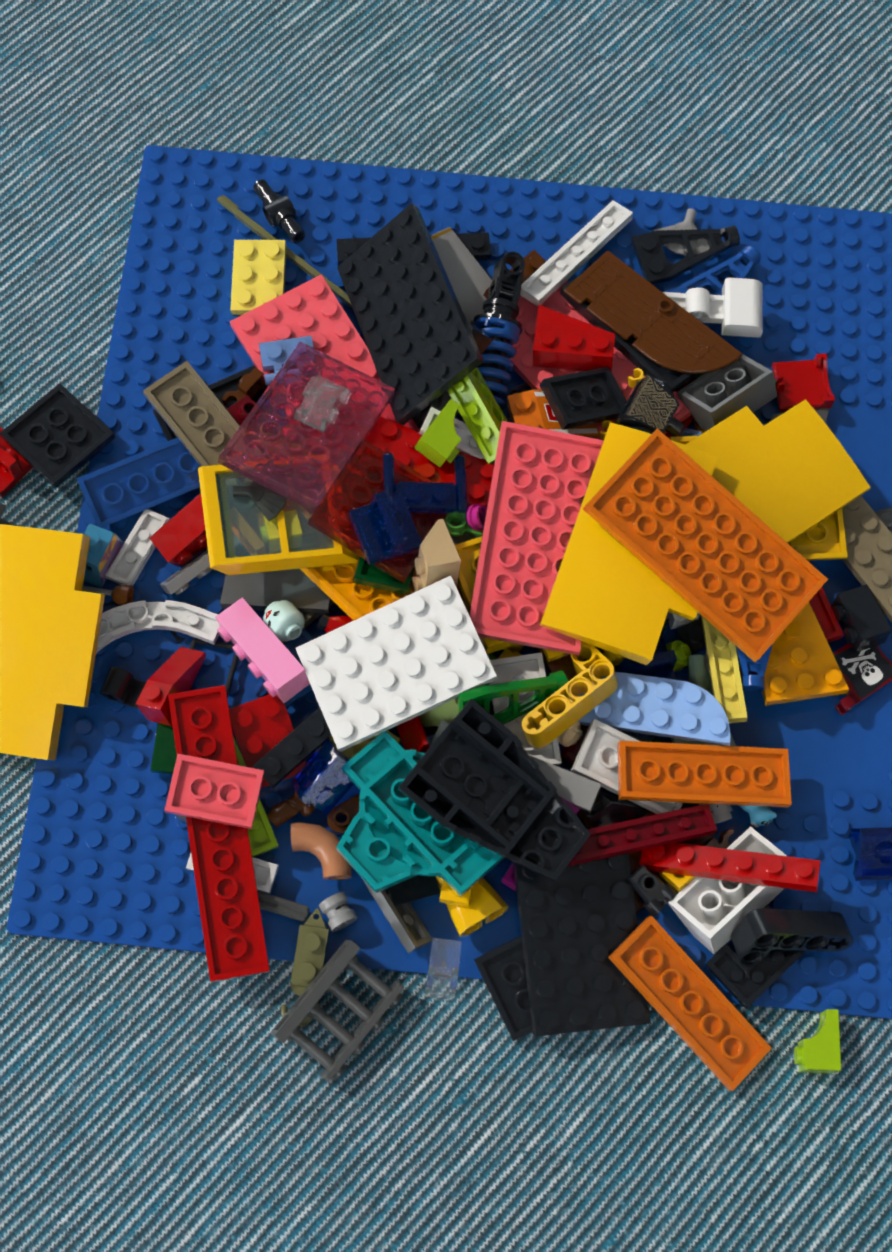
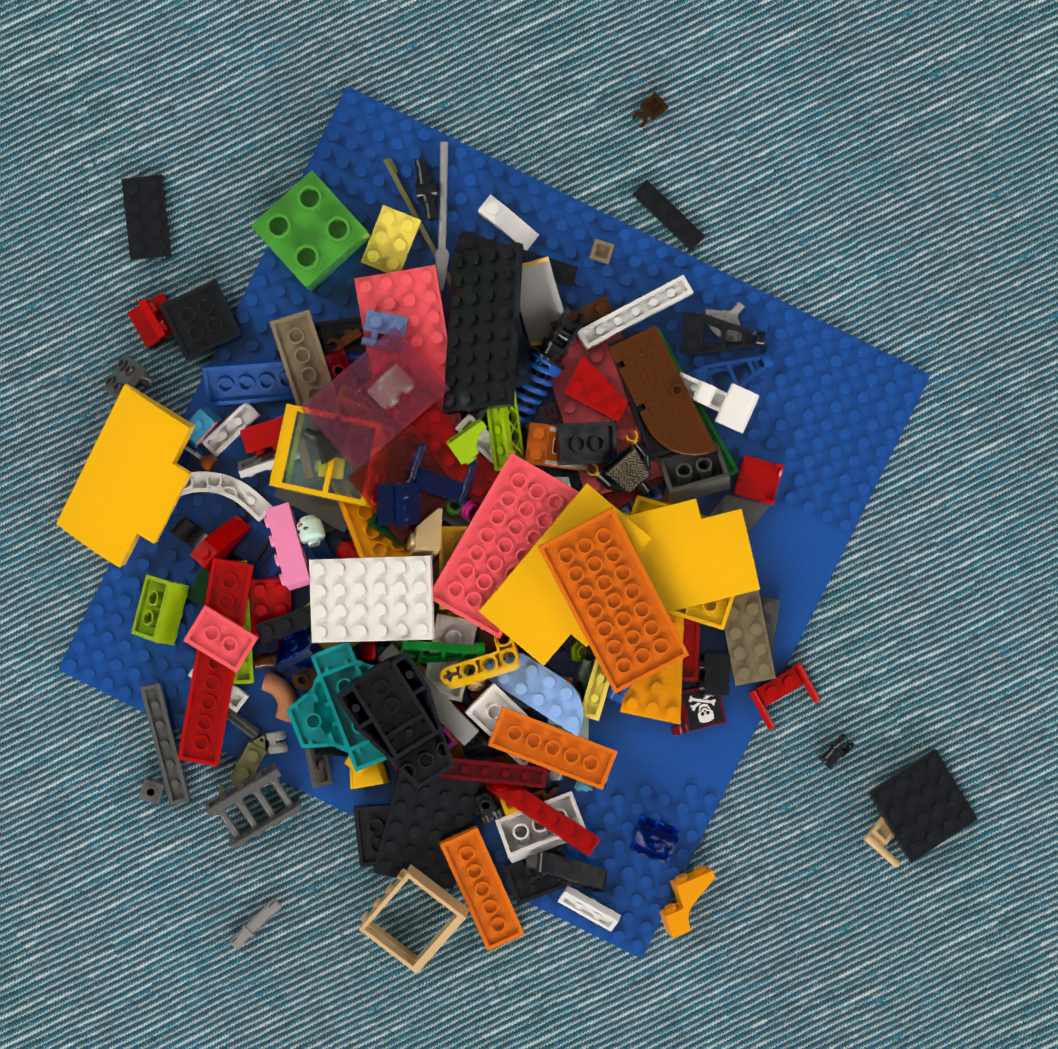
camera: 25 degrees right, 20 degrees up
clear slope [425,938,462,1000] -> none
lime arch [794,1009,841,1074] -> none
none -> lime slope [131,574,189,645]
none -> flat silver plate [139,777,165,804]
none -> dark grey plate [140,682,191,805]
none -> light grey pin [229,898,282,950]
none -> bright green brick [251,170,371,292]
none -> tan window [359,864,469,974]
none -> light grey piece [435,142,449,291]
none -> white slope [478,194,539,251]
none -> white plate [558,885,621,931]
none -> dark tan plate [589,238,615,265]
none -> dark brown plate [632,92,669,128]
none -> black plate [632,180,705,252]

